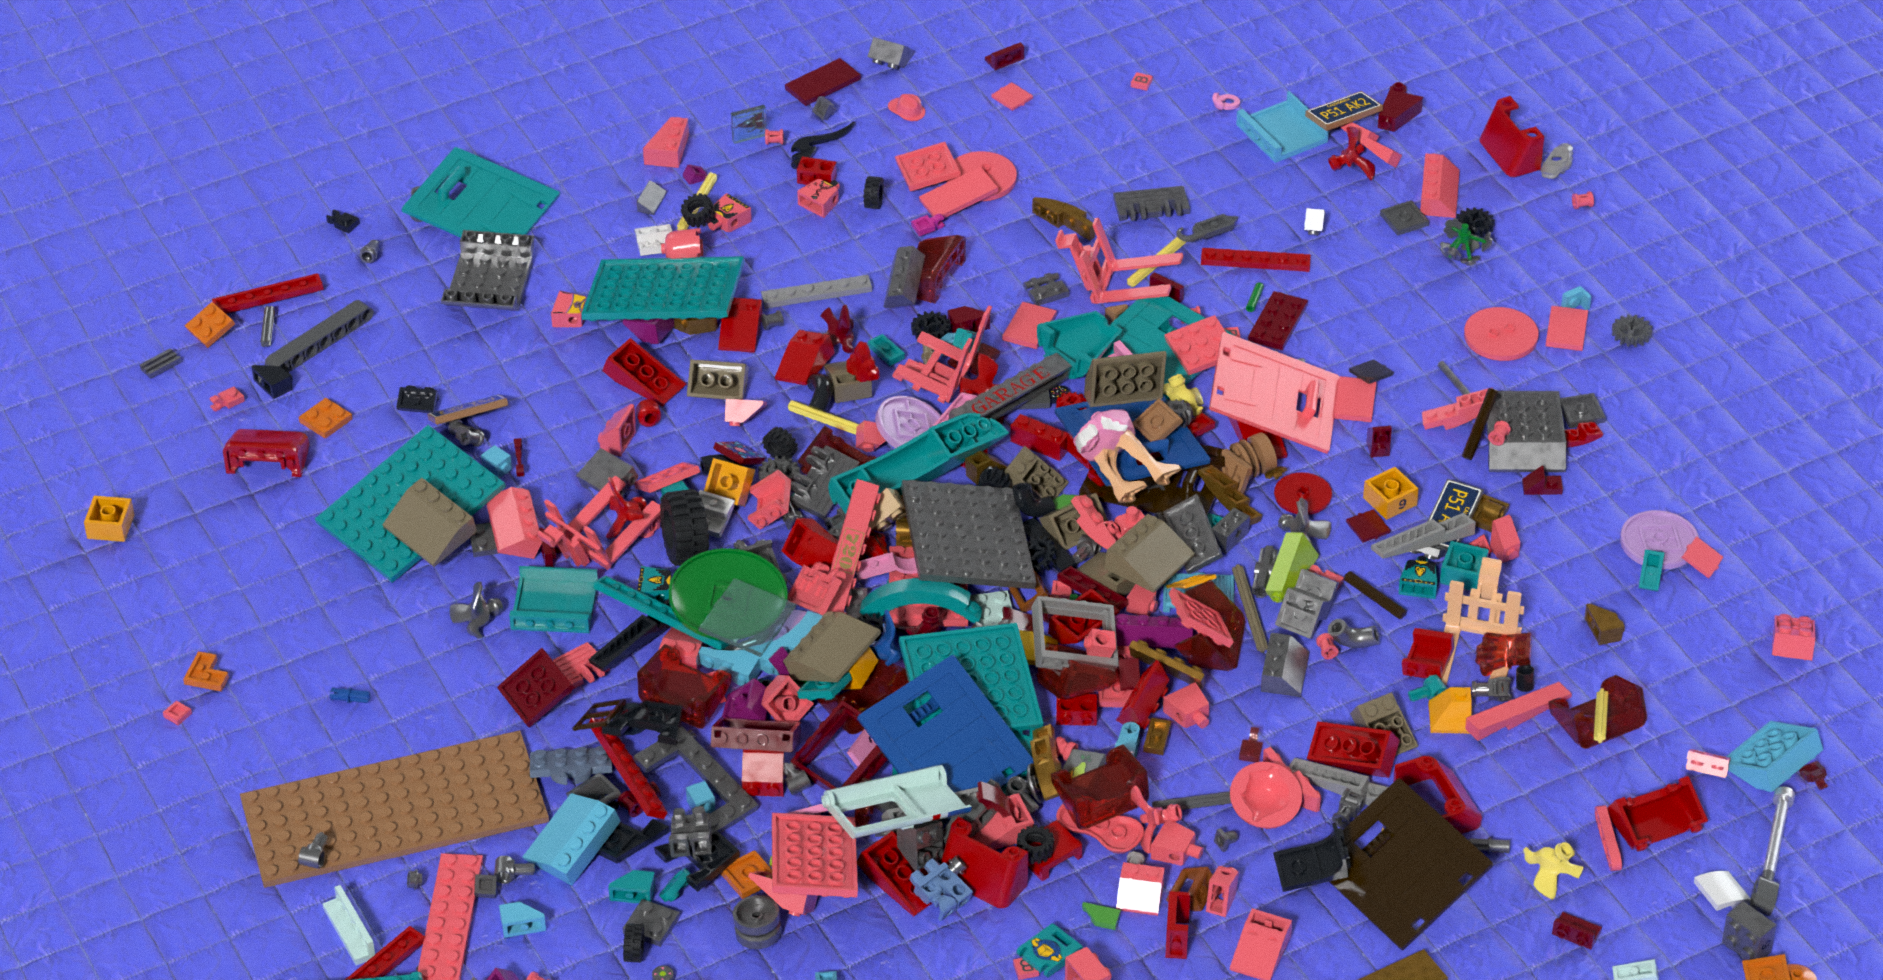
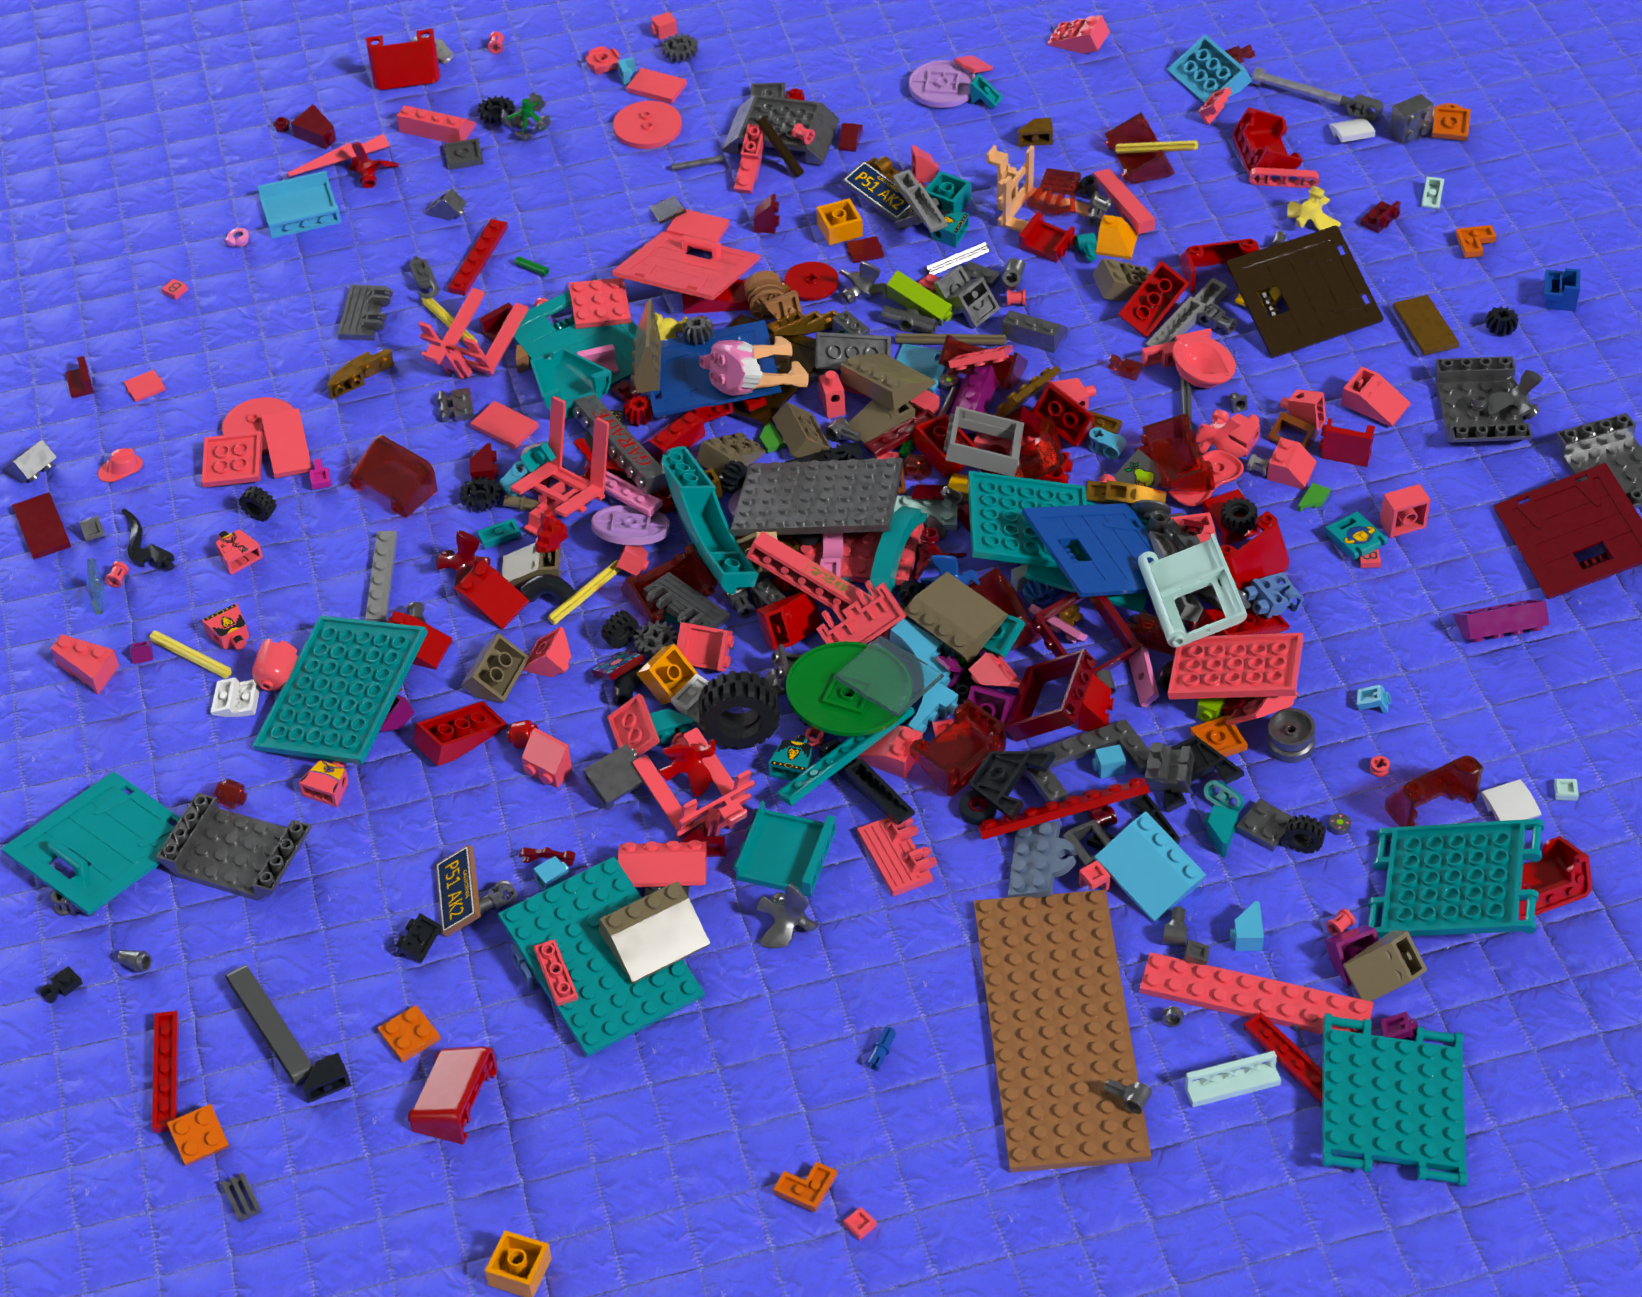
camera: 75 degrees left, 5 degrees up
coral plate [210,386,245,411] -> none
dark grey axle [260,306,275,347] -> none
dark red plate [497,648,575,728] -> none
dark brown window [572,699,626,731] -> none
flat silver slope [637,180,667,215] -> none
black tyre [681,193,715,228] -> none
red brick [797,156,837,185] -> none
flat silver slope [883,246,925,308] -> none
flat silver plate [948,856,968,875] -> none
black cylinder [1012,483,1055,518] -> none
coral slope [1071,495,1123,549] -> none
coral brick [1084,629,1116,658] -> none
medium nougat tile [1132,398,1183,442] -> none
light orange window [1166,574,1216,589] -> none
dark red plate [1248,291,1308,351] -> none
black bracket [1273,823,1351,892] -> none
tile [1305,91,1383,131] -> none
none -> clear red head [214,778,248,809]
none -> coral tile [533,939,578,1007]
none -> coral plate [586,46,620,75]
none -> coral brick [650,12,678,40]
none -> flat silver plate [963,261,1001,289]
none -> coral panel [1079,860,1110,891]

